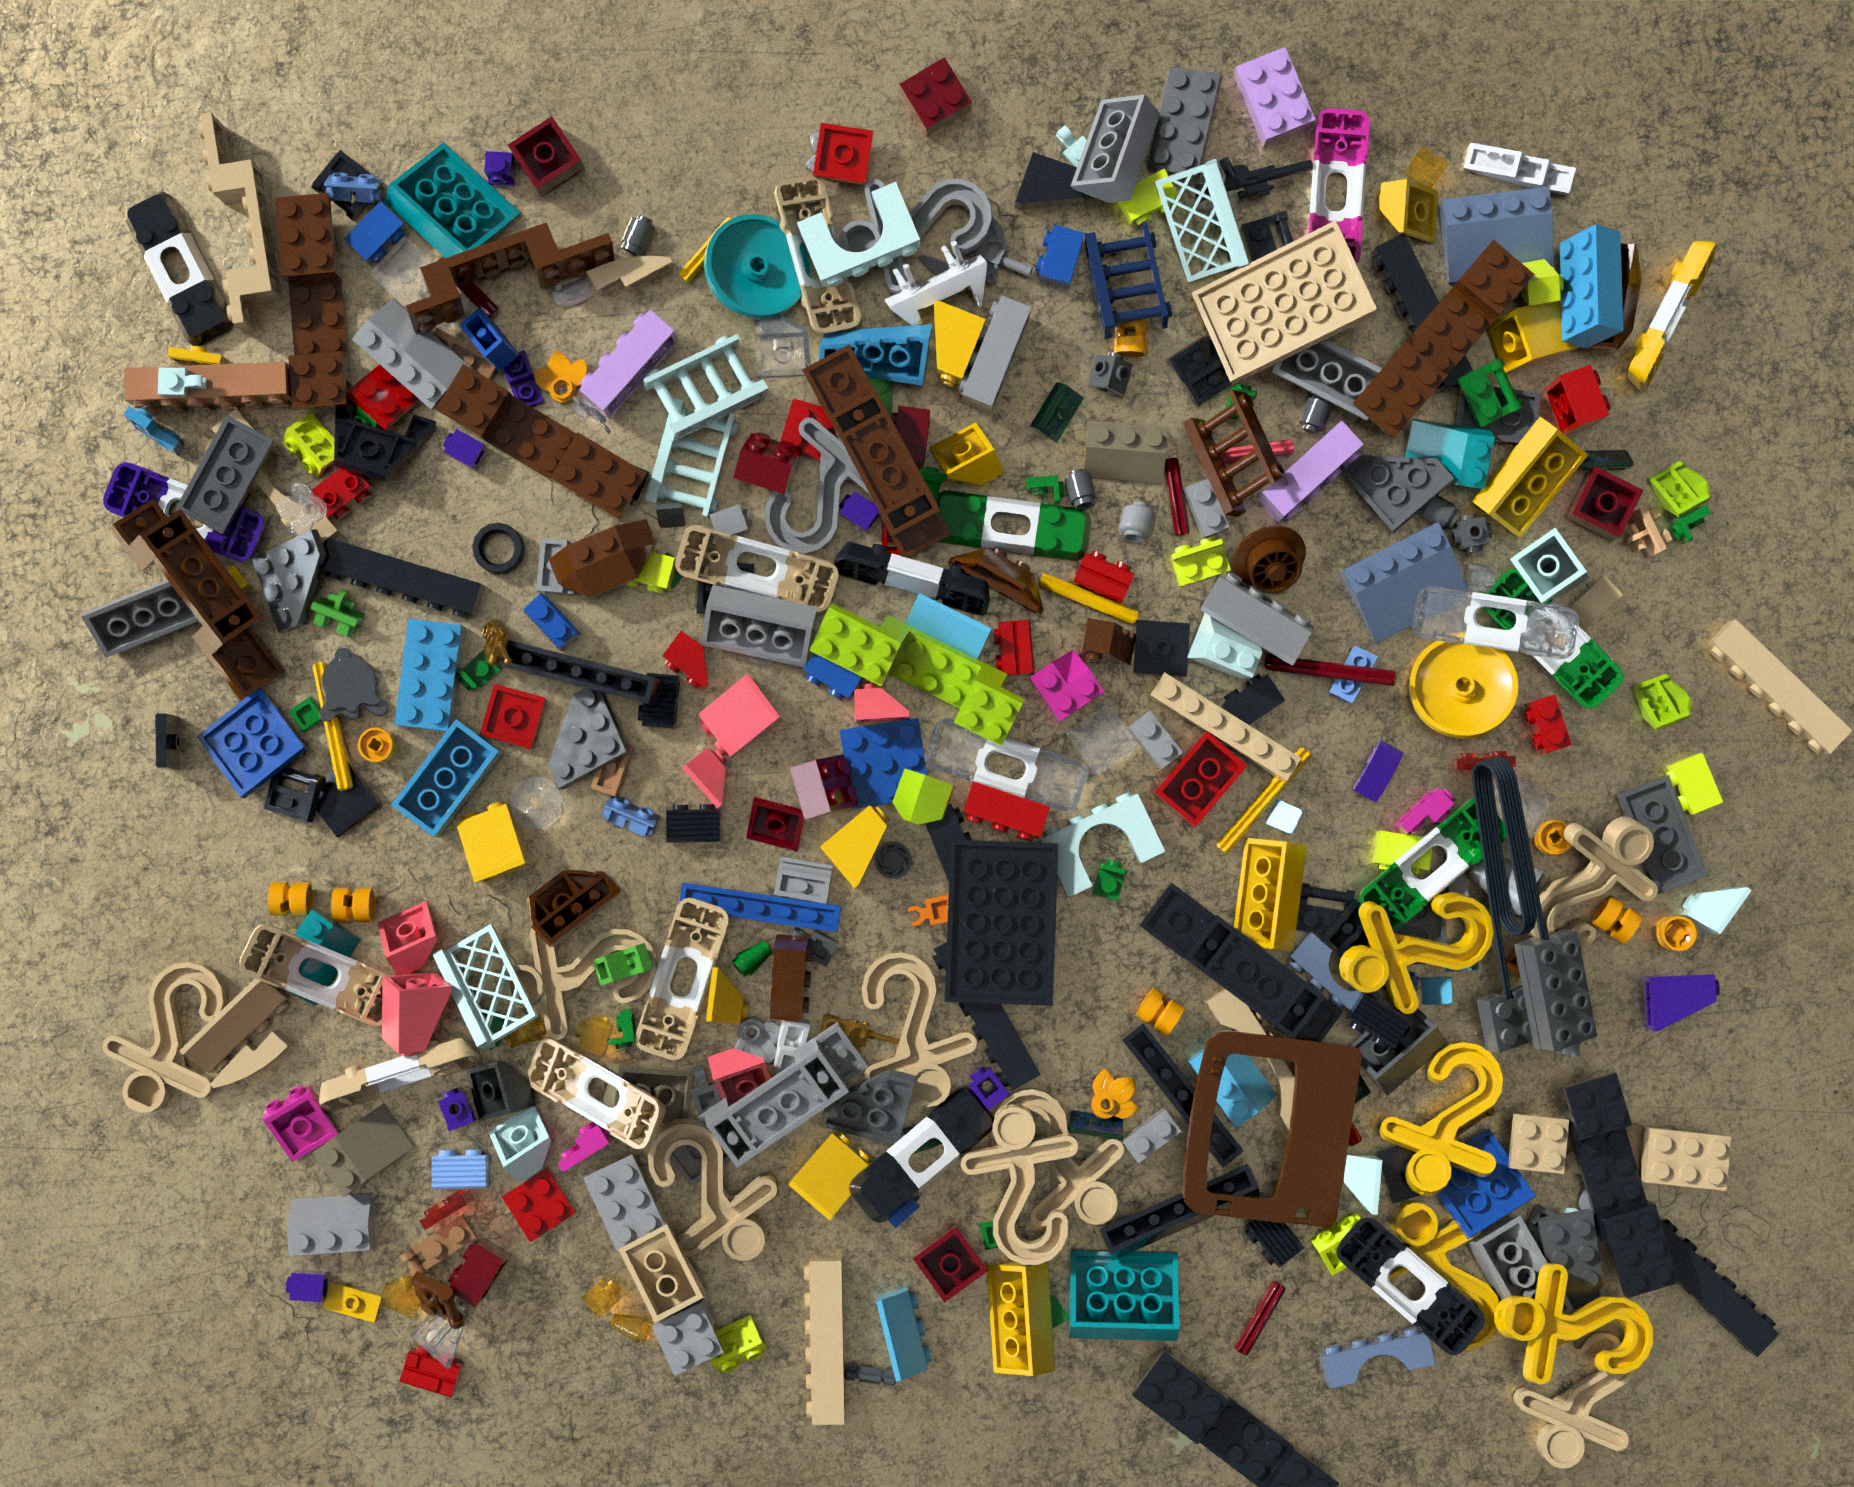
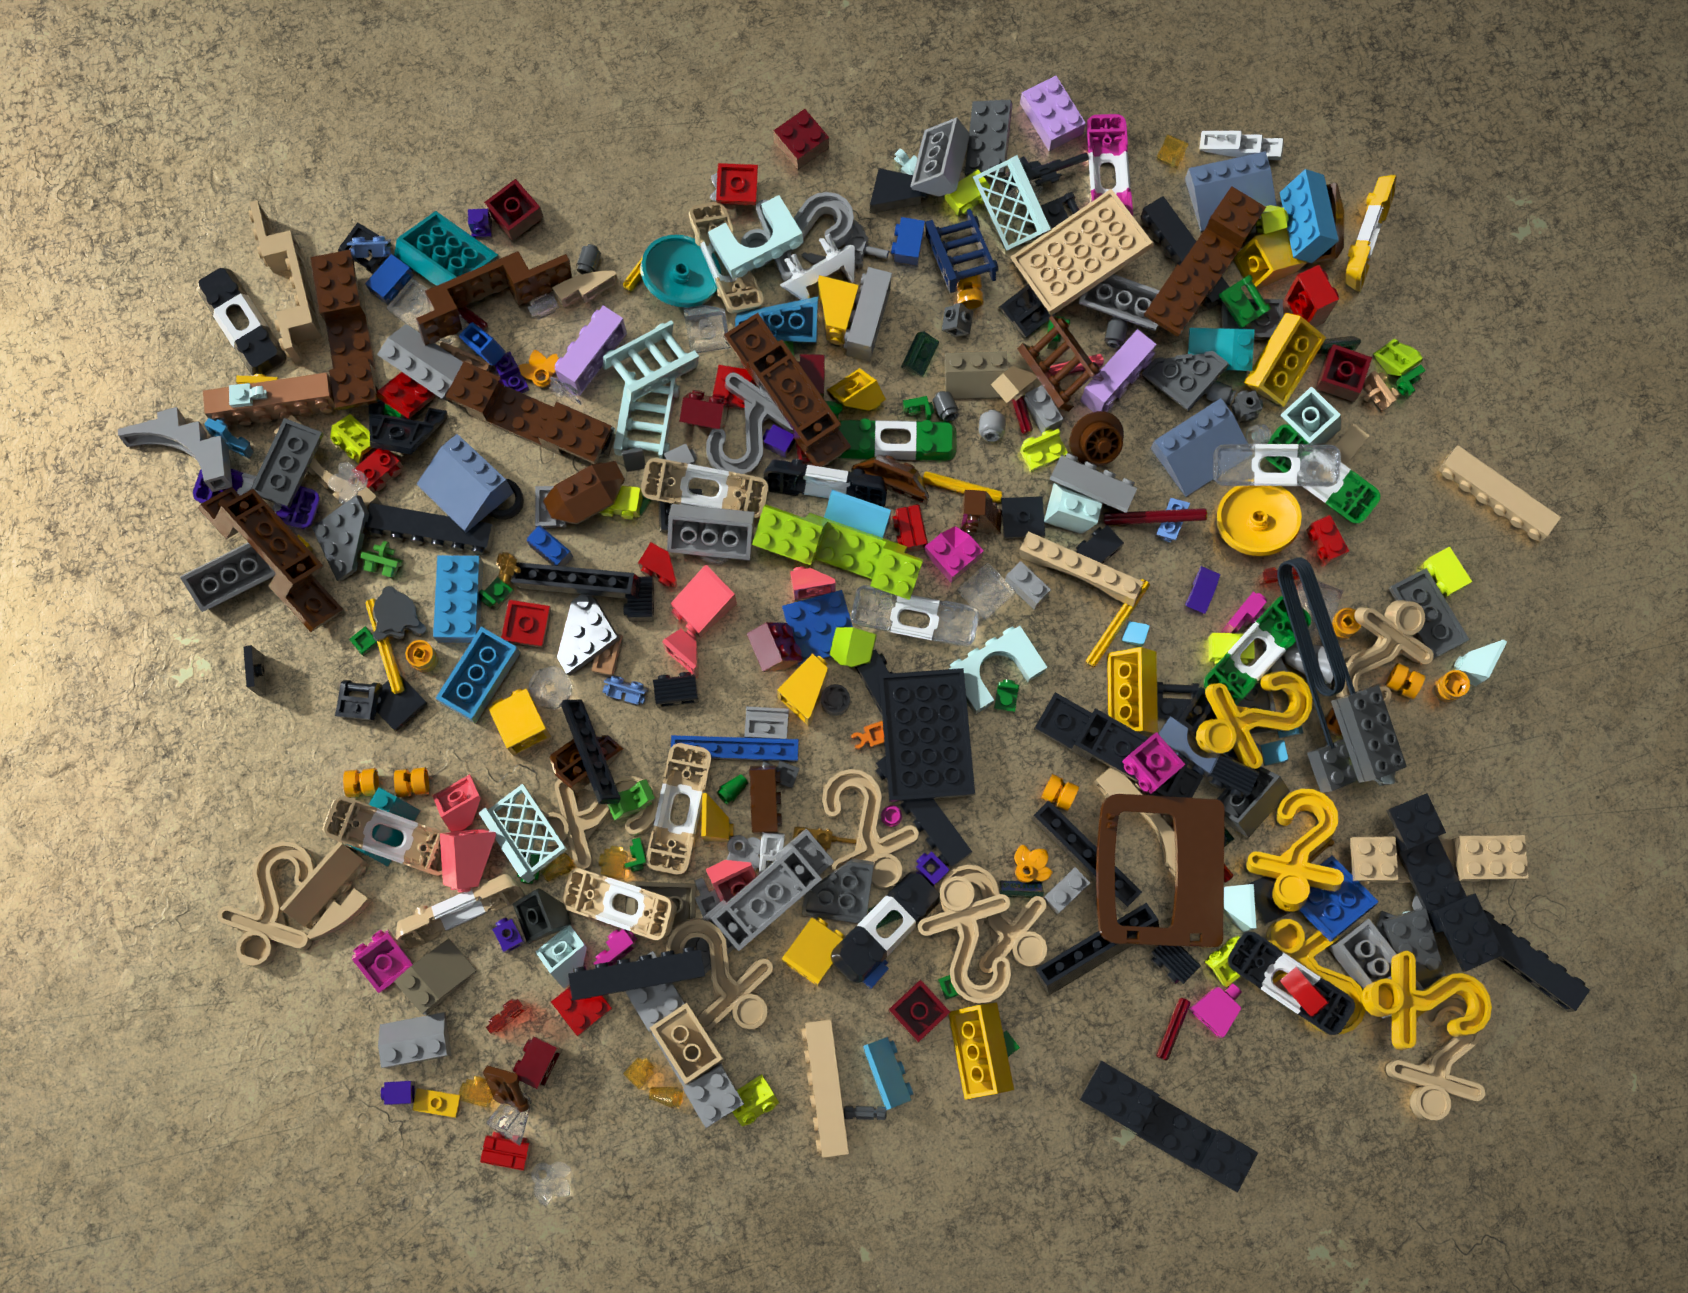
camera: 10 degrees left, 10 degrees down
blue plate [197,688,307,799] -> none
medium nougat plate [399,1215,478,1277] -> none
light blue brick [431,1149,489,1189] -> none
dark purple brick [443,429,488,471] -> none
dark red slope [746,797,806,851] -> none
blue brick [803,653,863,701] -> none
red brick [963,781,1050,842] -> none
teal slope [1069,1250,1180,1341] -> none
red brick [1072,551,1135,604] -> none
red brick [1152,731,1247,828] -> none
medium azure slope [1187,1030,1277,1128] -> none
sand blue arch [1319,1326,1435,1388] -> none
yellow slope [1379,179,1438,243] -> none
lime slope [1632,674,1692,730] -> none
dark purple slope [1644,974,1720,1031] -> none
none -> light grey arch [118,407,232,492]
none -> sand blue slope [417,434,513,533]
none -> clear plate [531,1162,571,1206]
none -> black tile [560,699,621,804]
none -> black brick [568,946,705,1001]
none -> dark pink plate [881,805,902,827]
none -> tan slope [991,366,1037,403]
none -> dark pink plate [1122,732,1186,794]
none -> dark pink torso [1188,984,1242,1038]
none -> red slope [1280,967,1329,1017]

